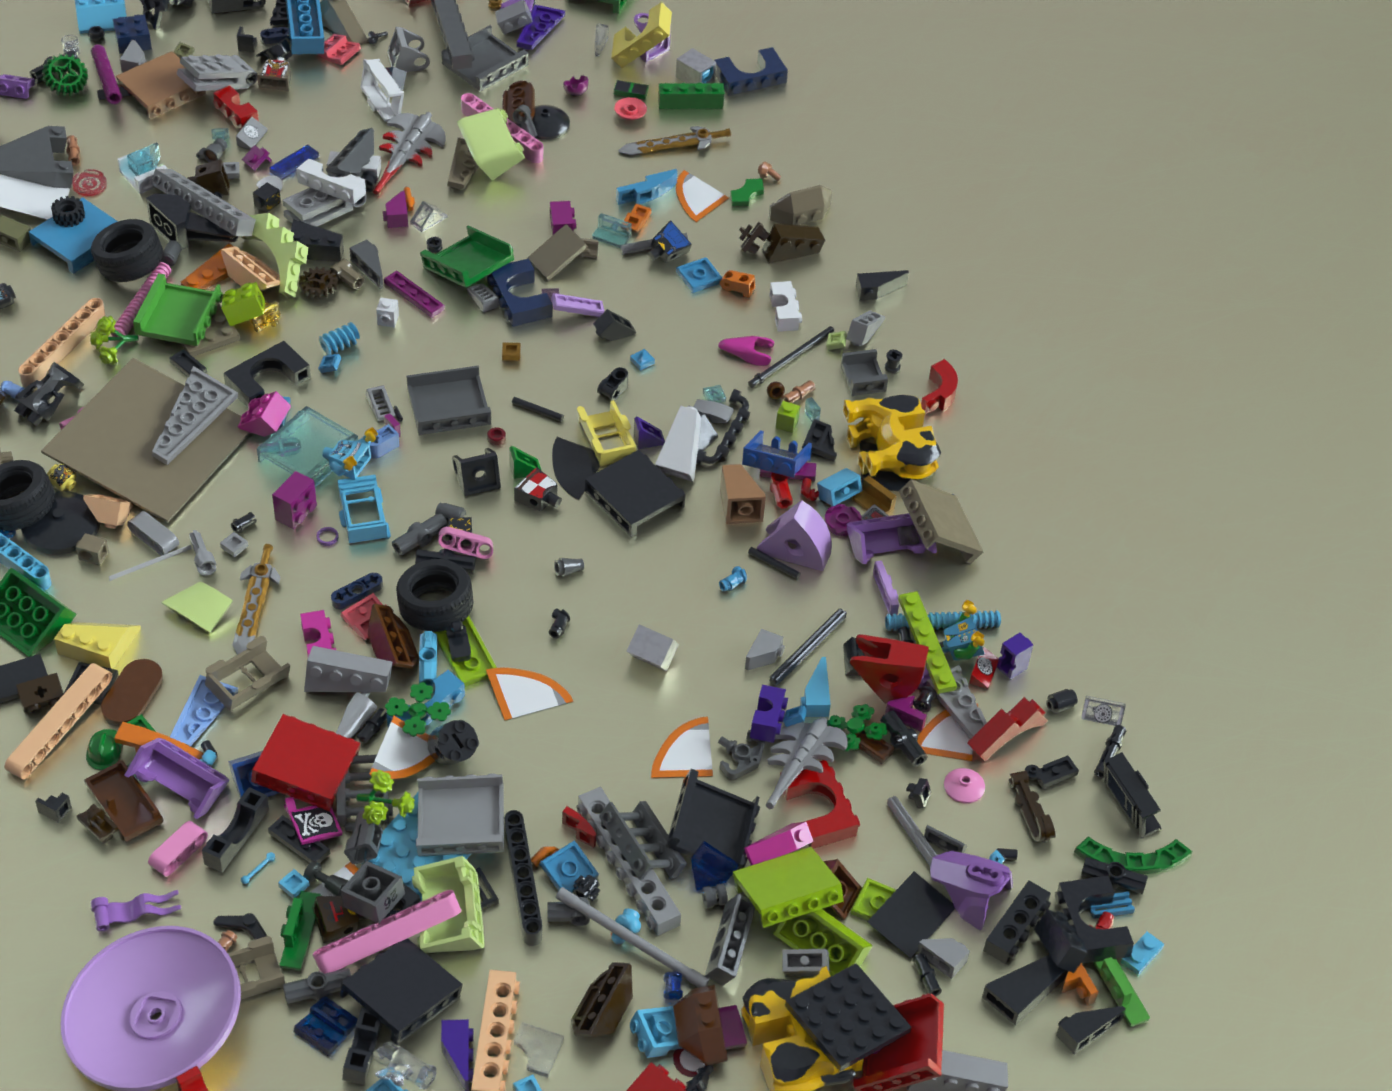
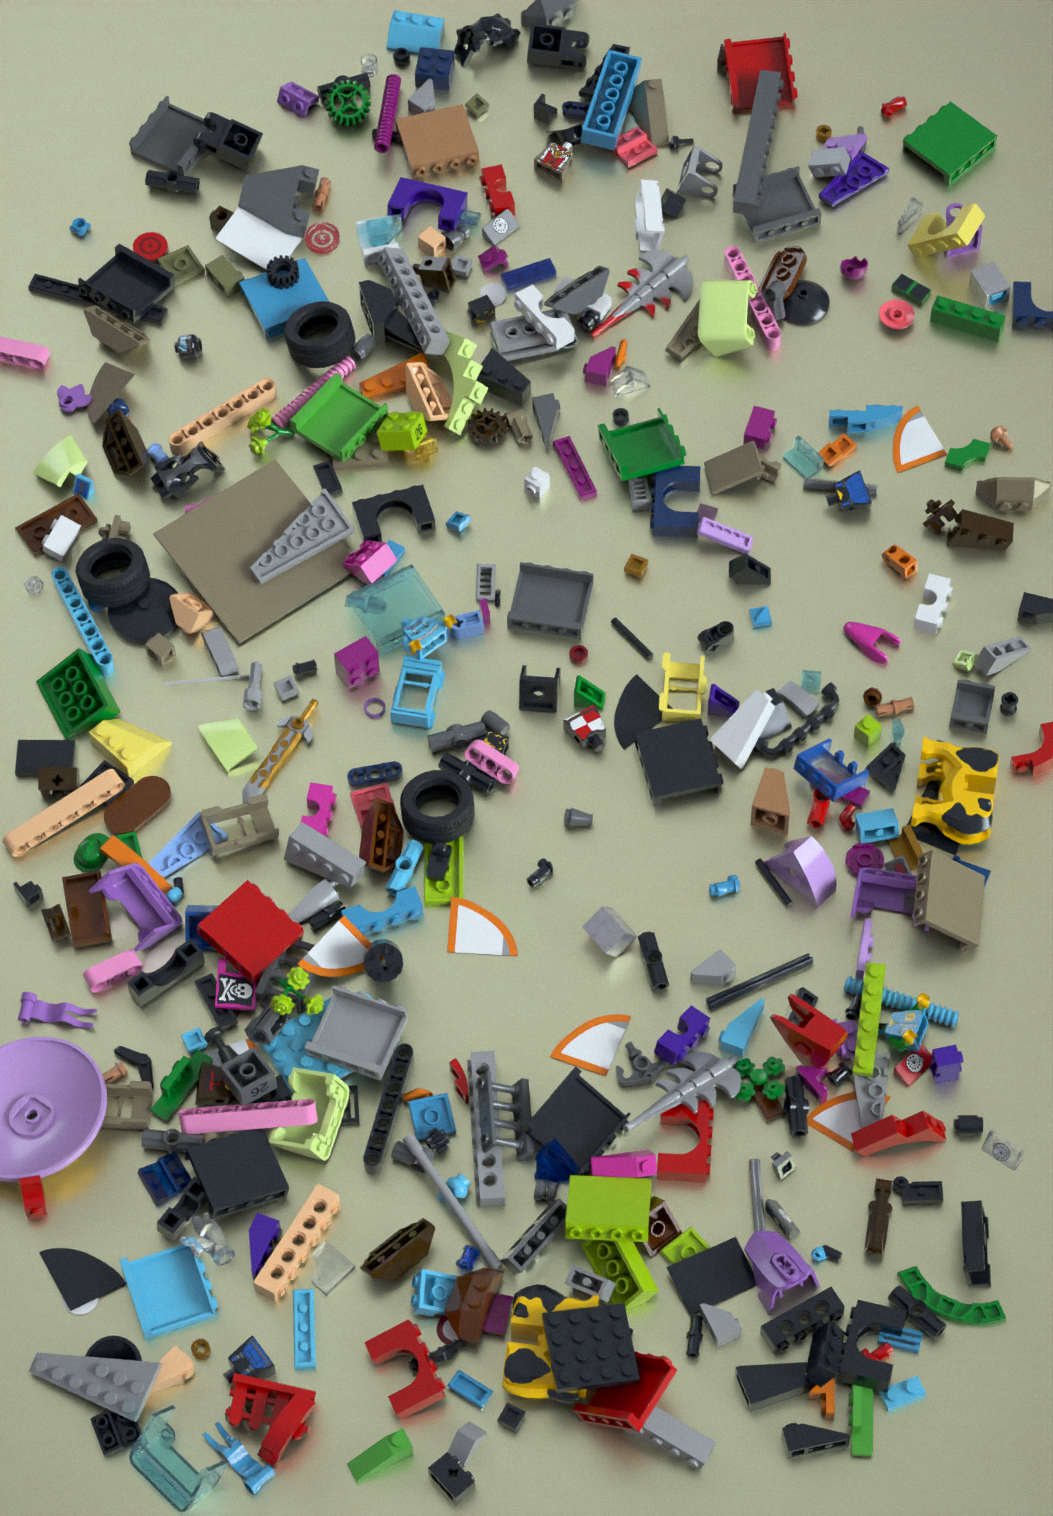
camera: 30 degrees right, 10 degrees up
head [47,464,77,492] -> none
light grey hinge [177,54,257,91] -> none
medium azure hinge [241,852,275,884] -> none
medium azure piece [319,322,360,355] -> none
green plant [385,682,451,737] -> none
sword [618,126,731,155] -> none
dark azure tile [676,257,722,293] -> none
black bar [748,326,834,388] -> none
dark azure tile [783,705,807,727] -> none
bright pink dish [944,768,985,803] -> none
black pin [1094,725,1127,778] -> none
none -> dark purple arch [387,177,468,232]
none -> light nougat brick [418,226,446,257]
none -> black piece [638,931,669,991]

